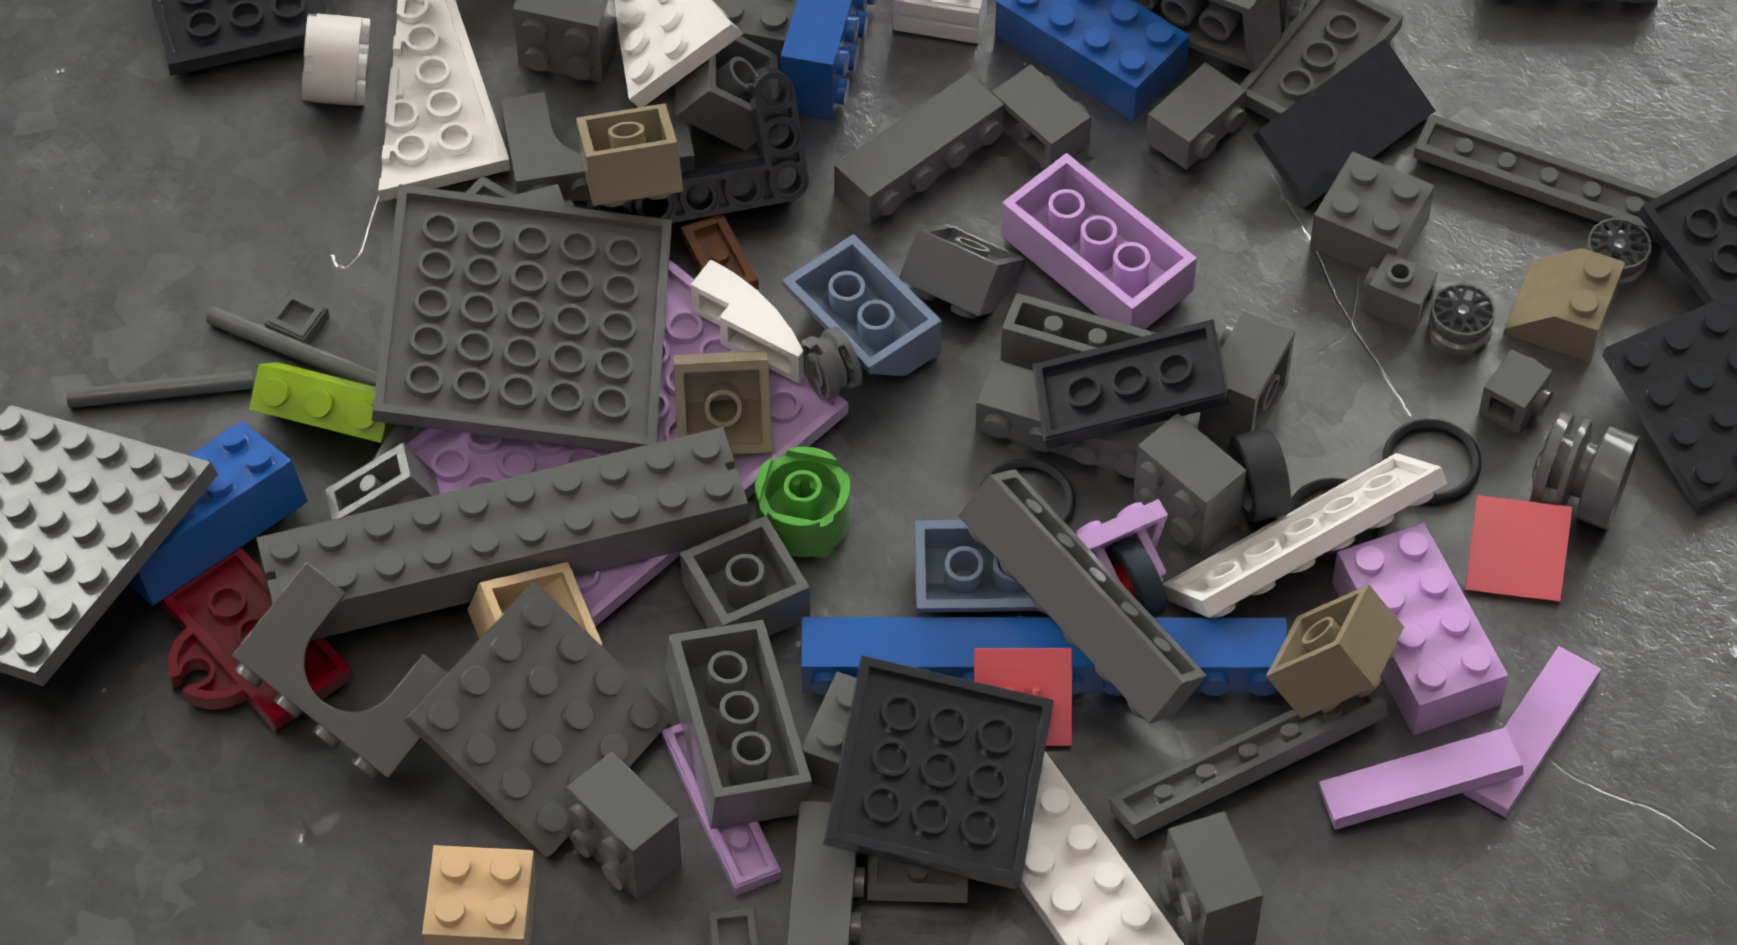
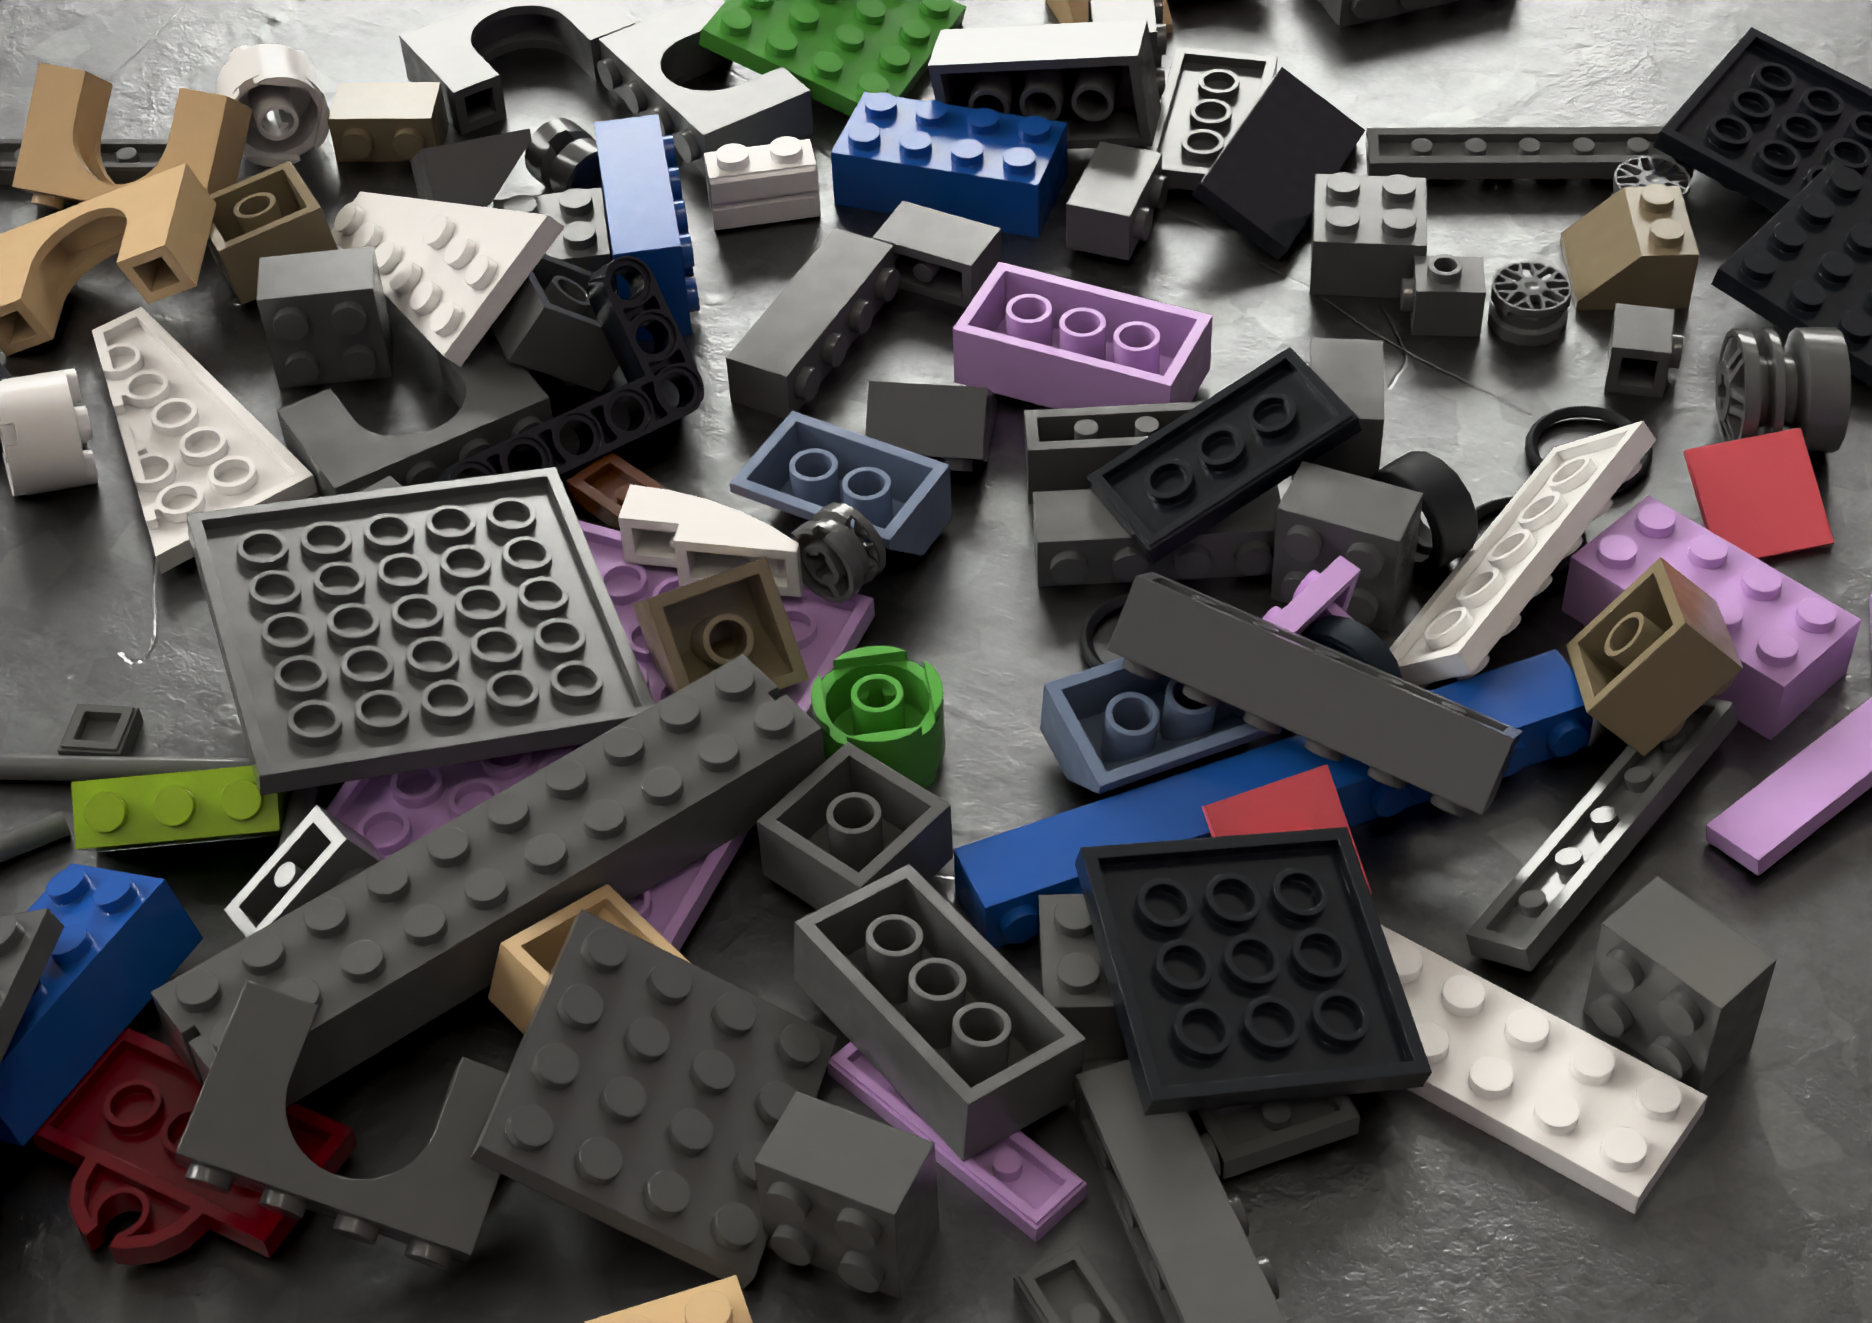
camera: 20 degrees left, 10 degrees down
dark tan brick [576,103,684,207] -> none

